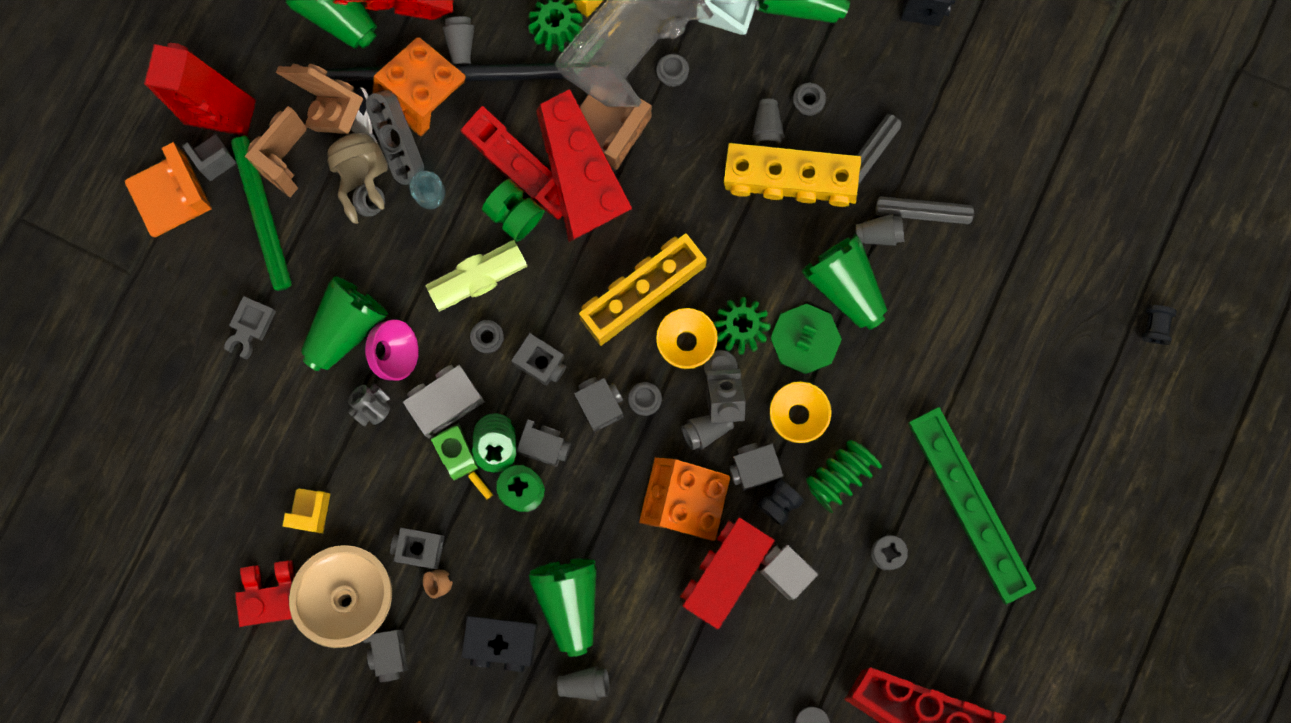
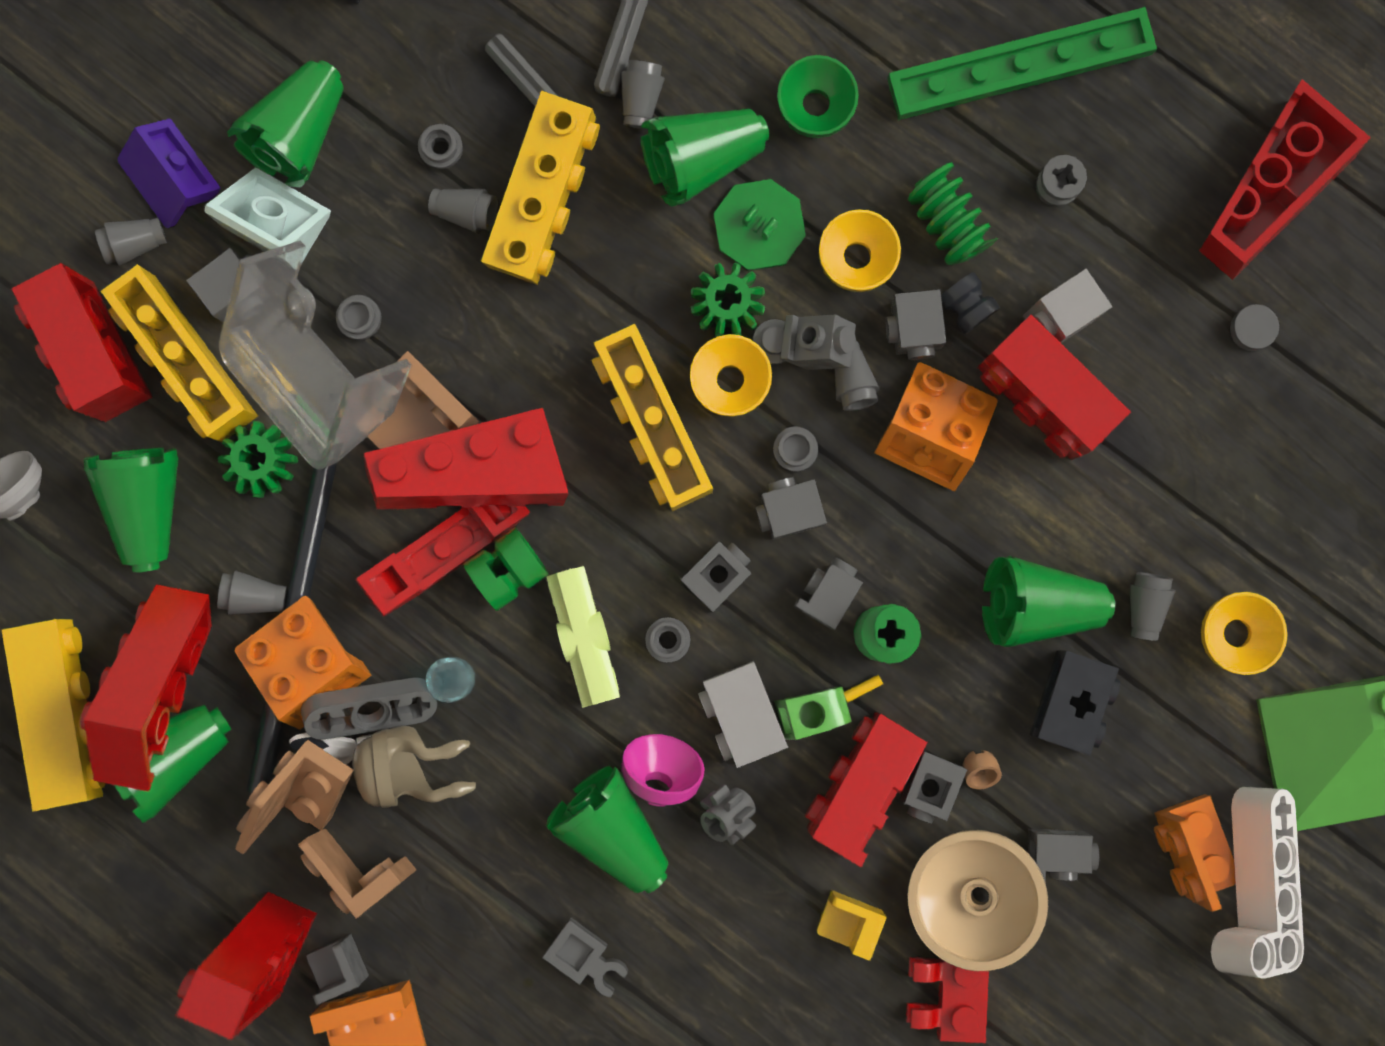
camera: 80 degrees left, 5 degrees up
green axle [231,136,292,291] -> none
dark grey plate [353,184,385,217] -> none
green piece [472,413,516,473] -> none
none -> green piece [777,55,859,138]
none -> red wedge [805,712,928,867]

